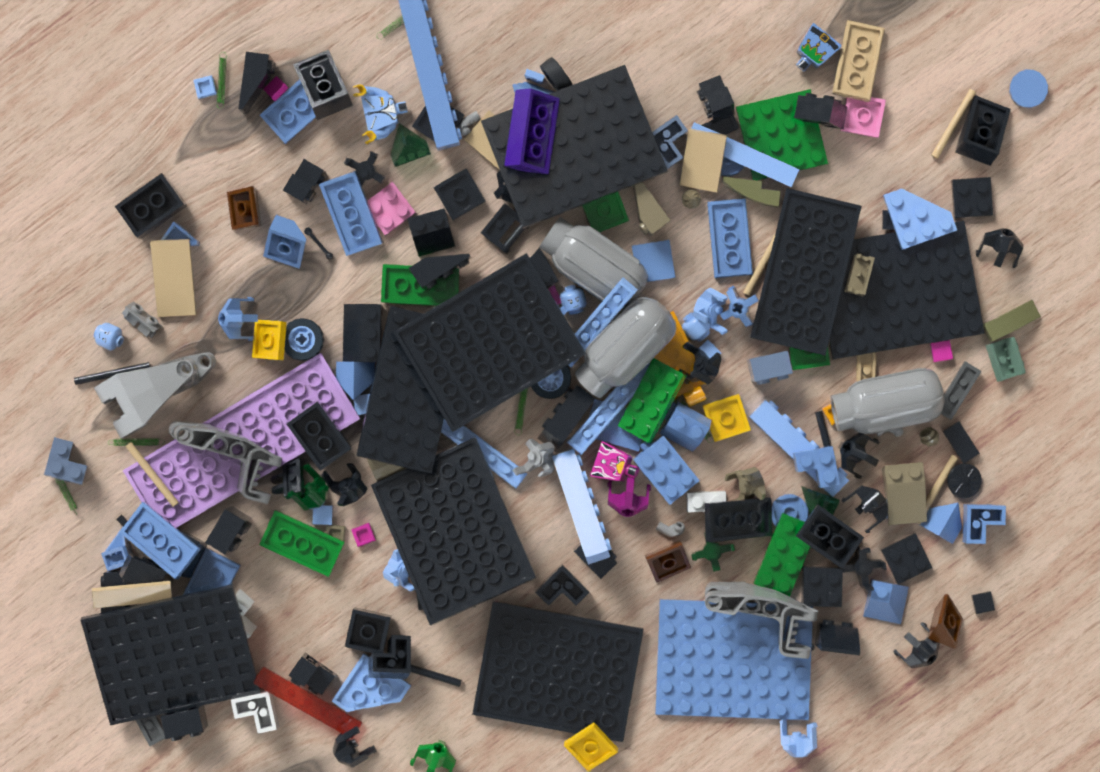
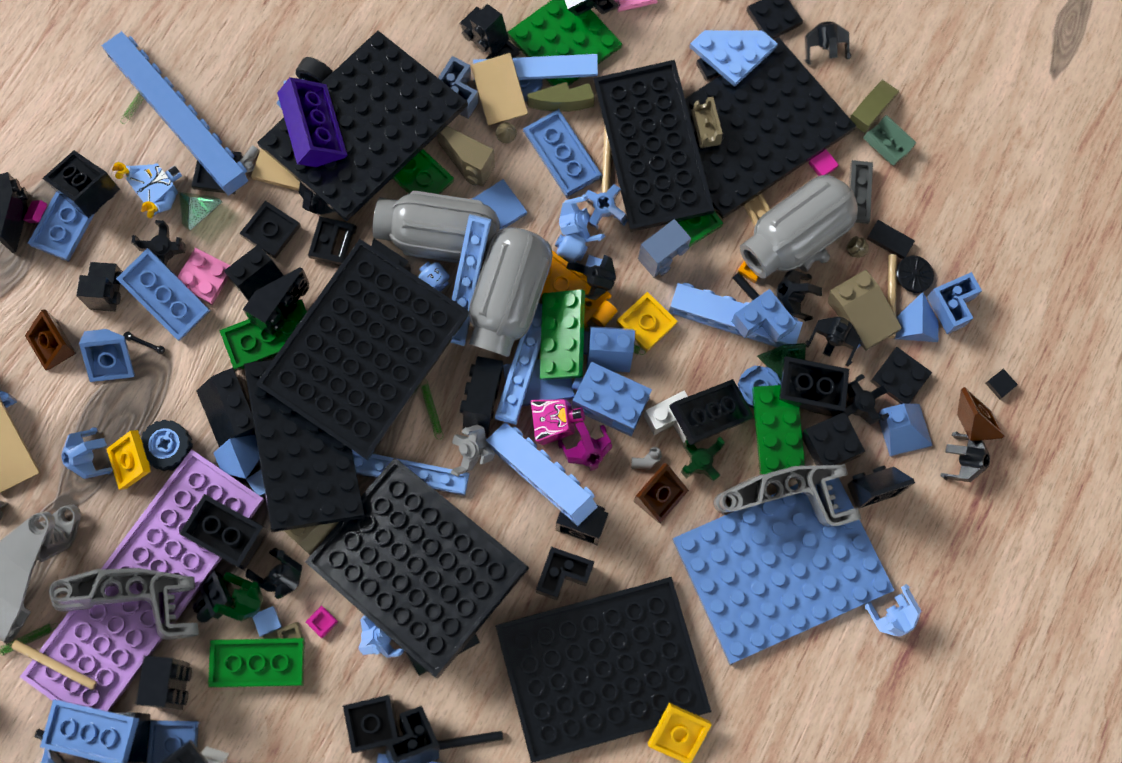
camera: 35 degrees left, 15 degrees down
wheel [531,365,571,399] -> none
dark tan piece [725,467,766,500] -> none

